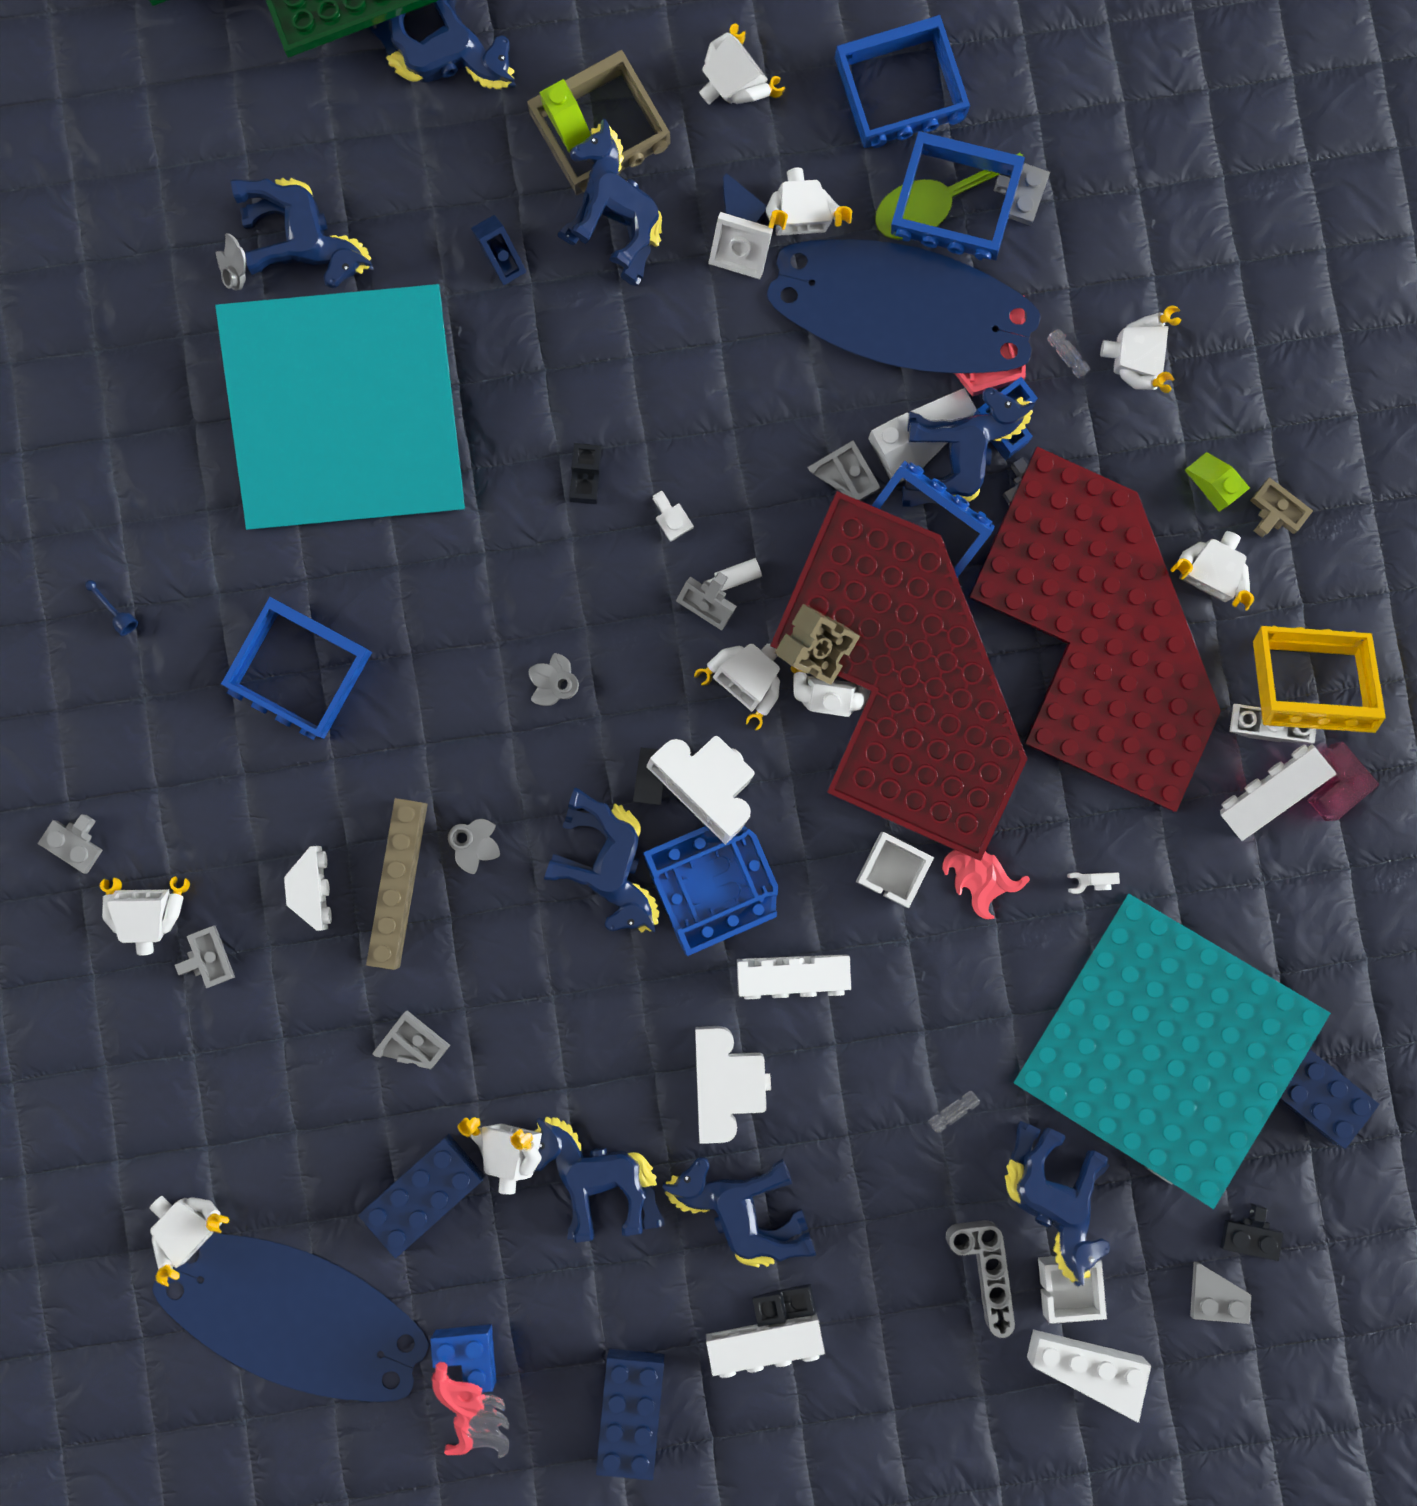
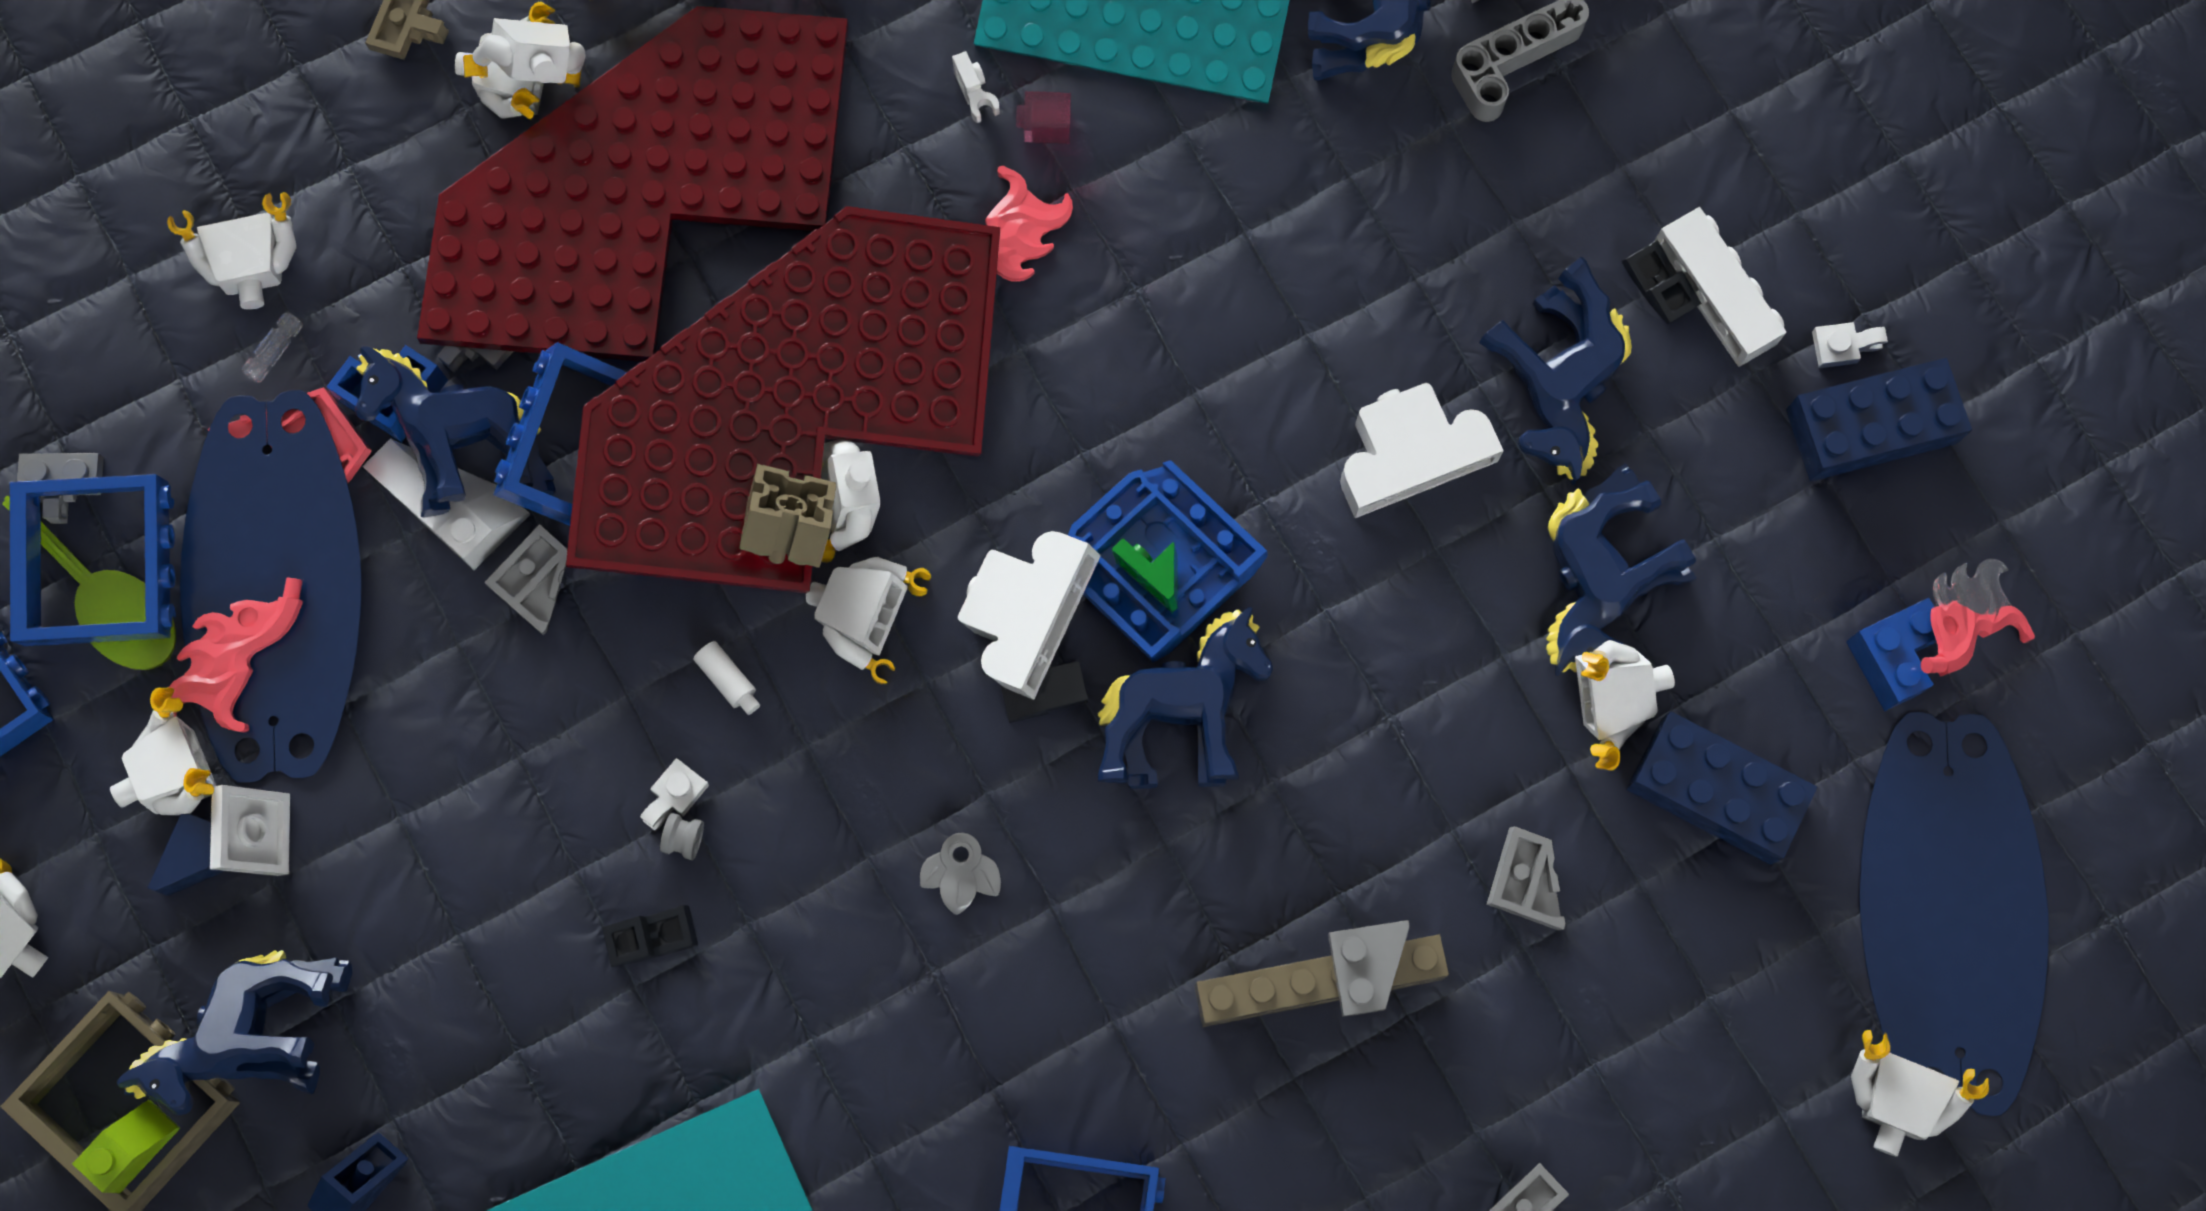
camera: 110 degrees left, 10 degrees down
white slope [284,846,332,931] -> none
light grey plate [448,819,500,874] -> none
light grey hinge [676,572,737,630] -> none
white wedge [737,954,851,999] -> none
white piece [856,832,934,908] -> none
clear axle [929,1091,980,1133] -> none
lime slope [1185,452,1250,512] -> none
none -> coral piece [168,578,303,733]
none -> white torso [463,18,586,87]
none -> light grey wheel [660,813,704,860]
none -> clear pink brick [1016,91,1071,144]
none -> green slope [1112,538,1178,613]
none -> light grey wing [1328,920,1409,1017]
none -> white plate [1812,322,1888,368]

